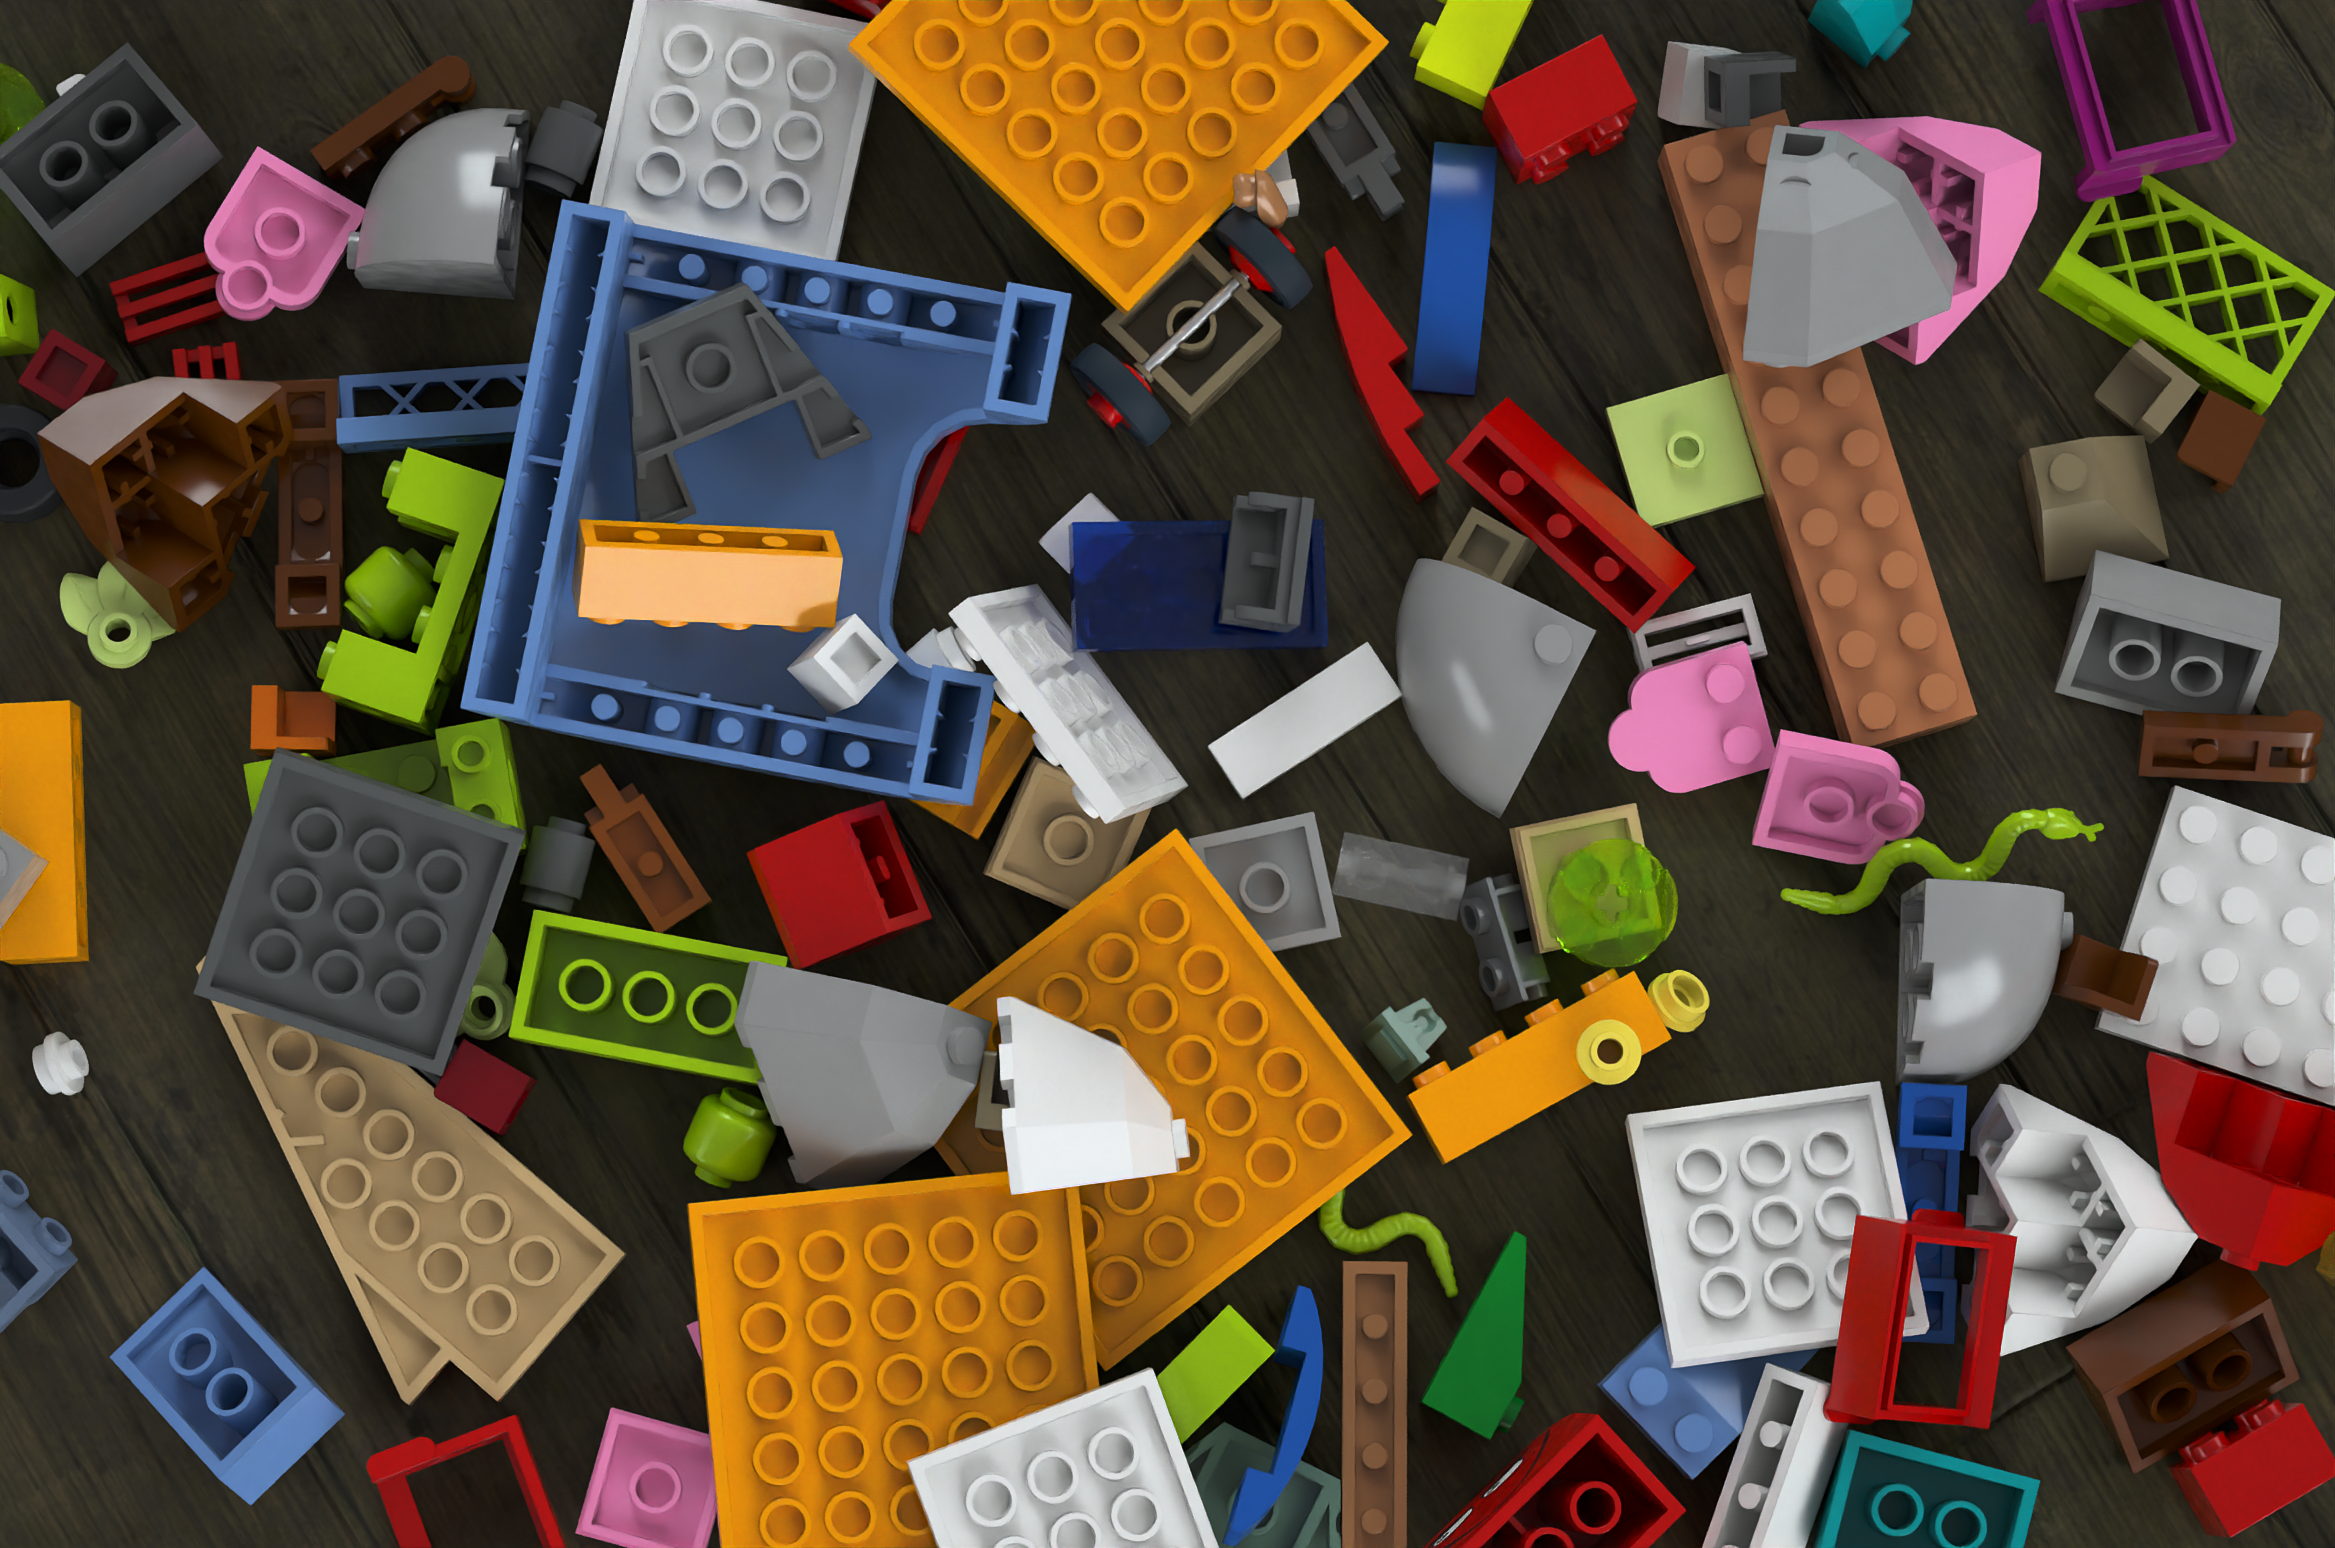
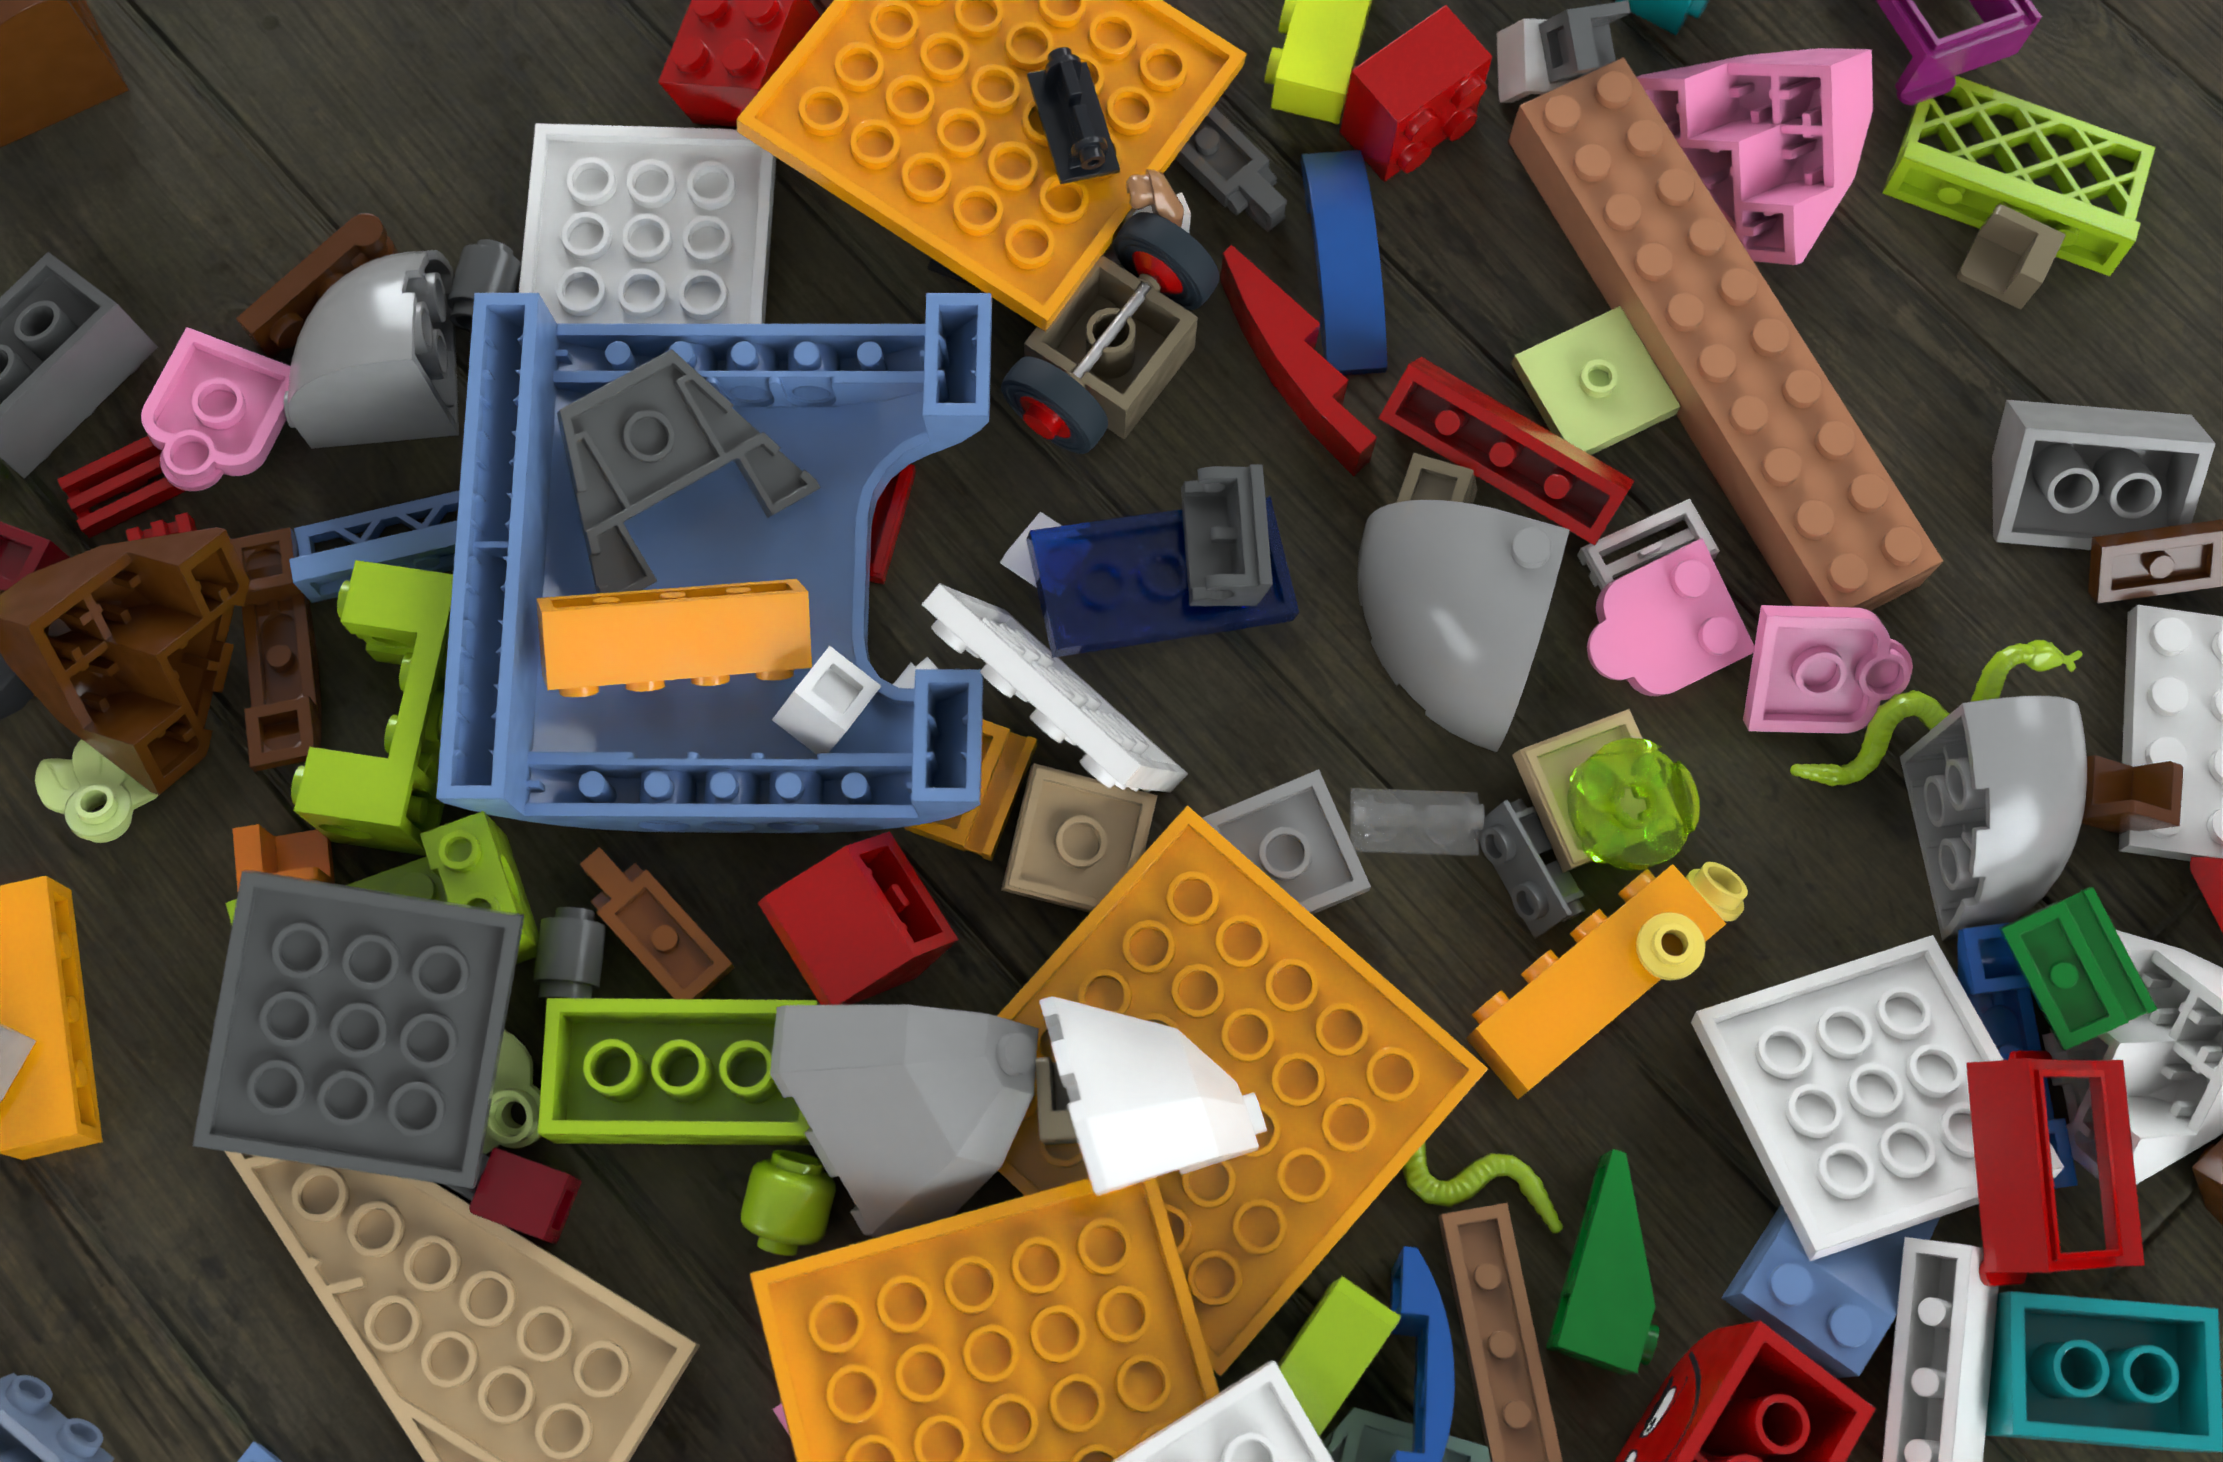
camera: 10 degrees left, 10 degrees down
white plate [32,1032,89,1095] -> none
lime head [342,546,437,641] -> none
white tile [1208,642,1402,801] -> none
sand green brick [1358,998,1447,1084] -> none
light grey brick [1743,125,1957,368] -> none
dark tan slope [2018,435,2170,584] -> none
reddish brown panel [2176,390,2267,494] -> none
none -> black hinge [1027,47,1120,184]
none -> green plate [1999,887,2158,1051]

